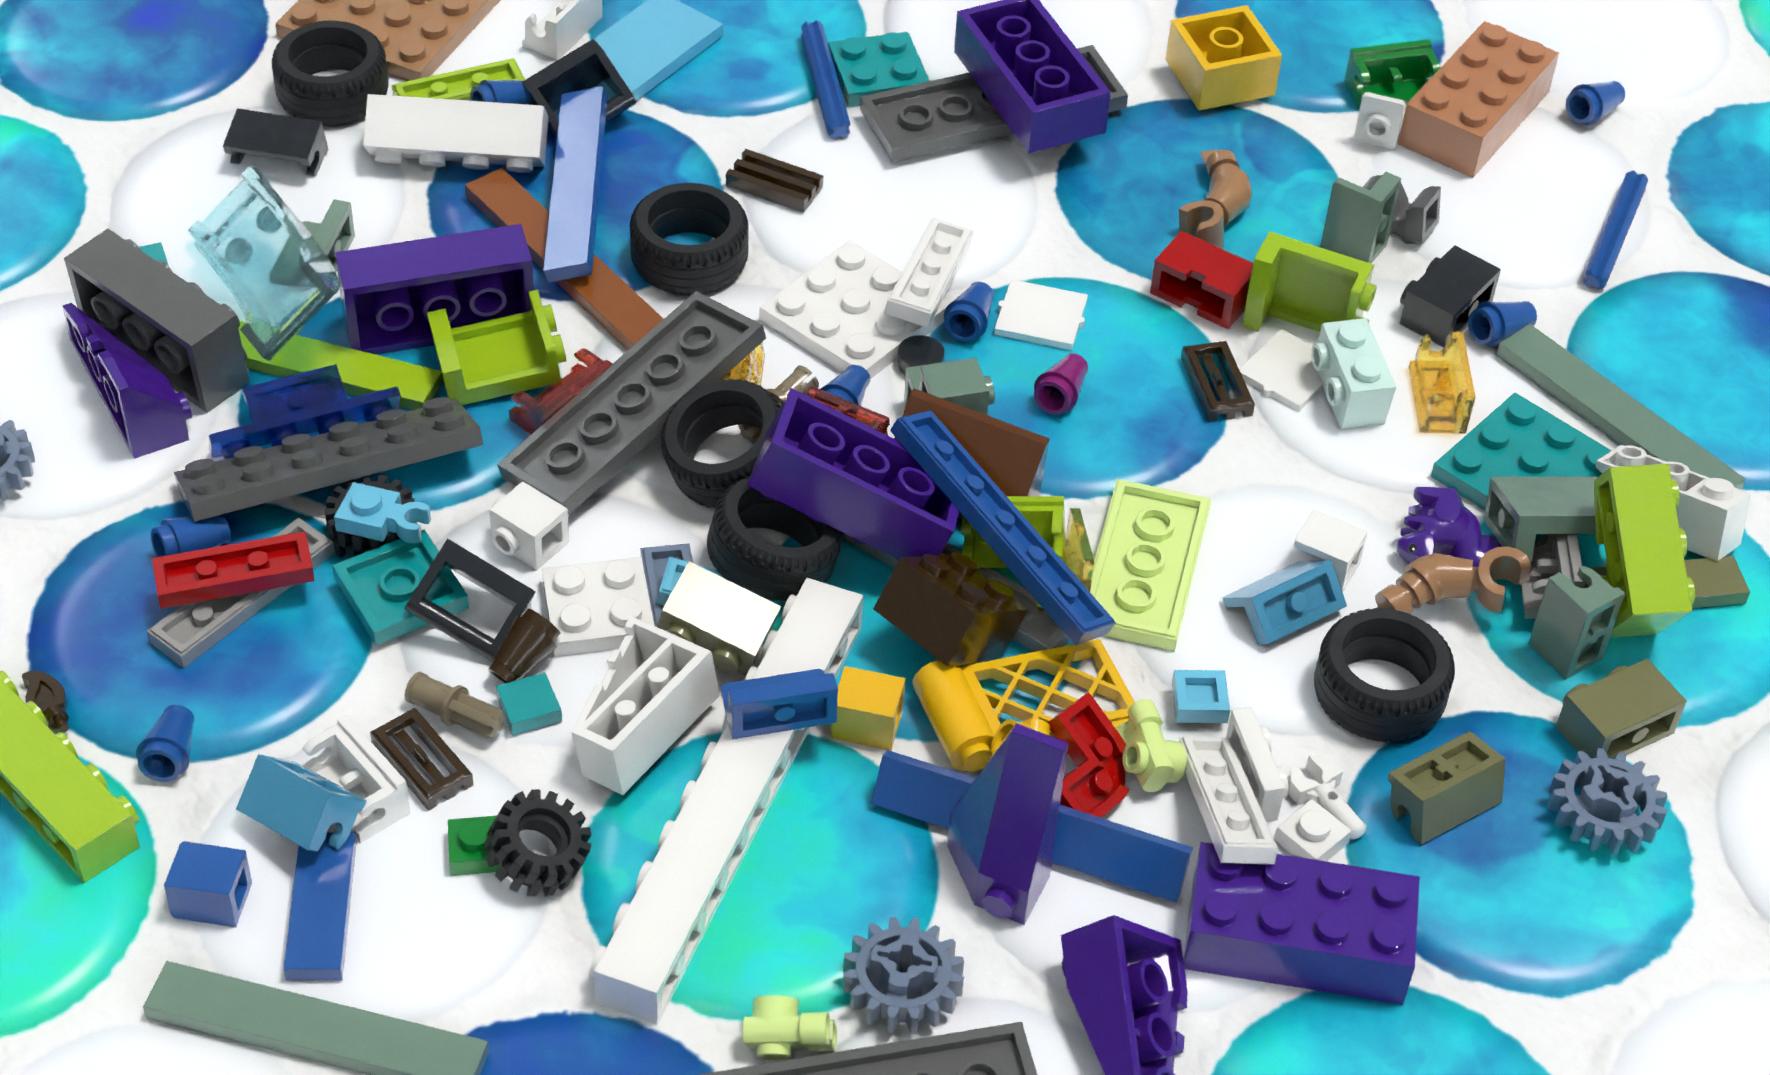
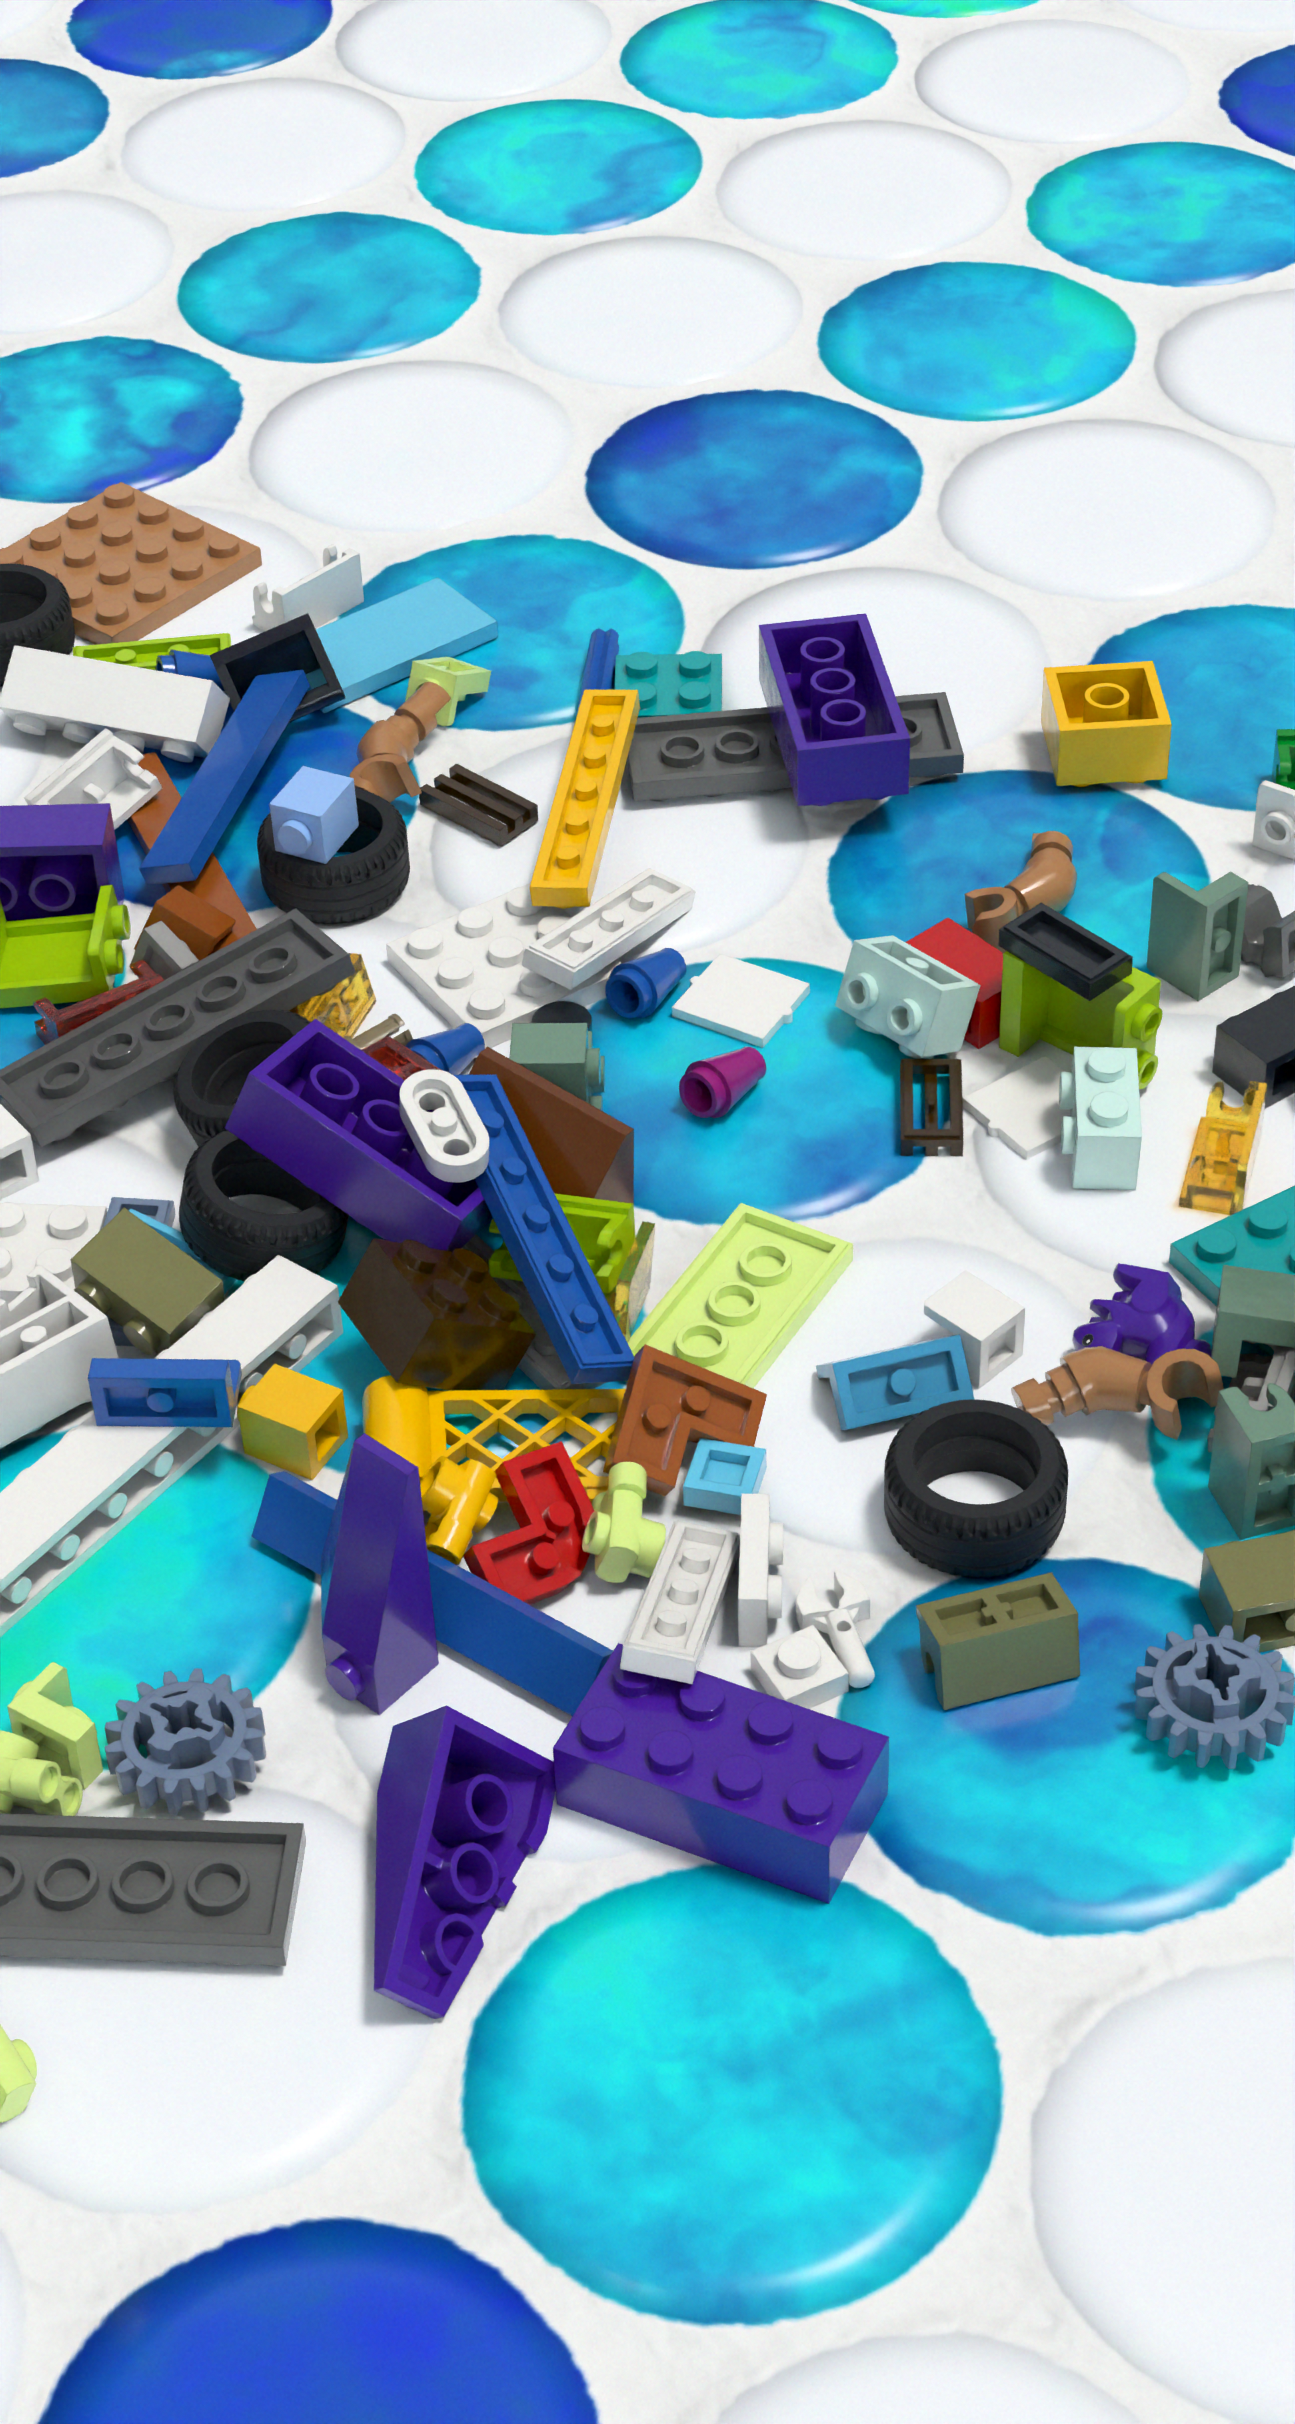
camera: 20 degrees right, 5 degrees down
none -> yellowish green bracket [7,1662,103,1790]
none -> white hinge [24,728,162,830]
none -> light grey plate [129,920,199,988]
none -> dark orange panel [134,885,236,961]
none -> light blue brick [269,766,359,864]
none -> medium nougat piece [349,682,451,803]
none -> white plate [400,1069,489,1183]
none -> yellowish green bracket [405,657,491,726]
none -> yellow plate [530,690,640,909]
none -> dark orange plate [603,1344,767,1497]
none -> light aqua brick [835,935,981,1059]
none -> black tile [998,902,1133,1001]

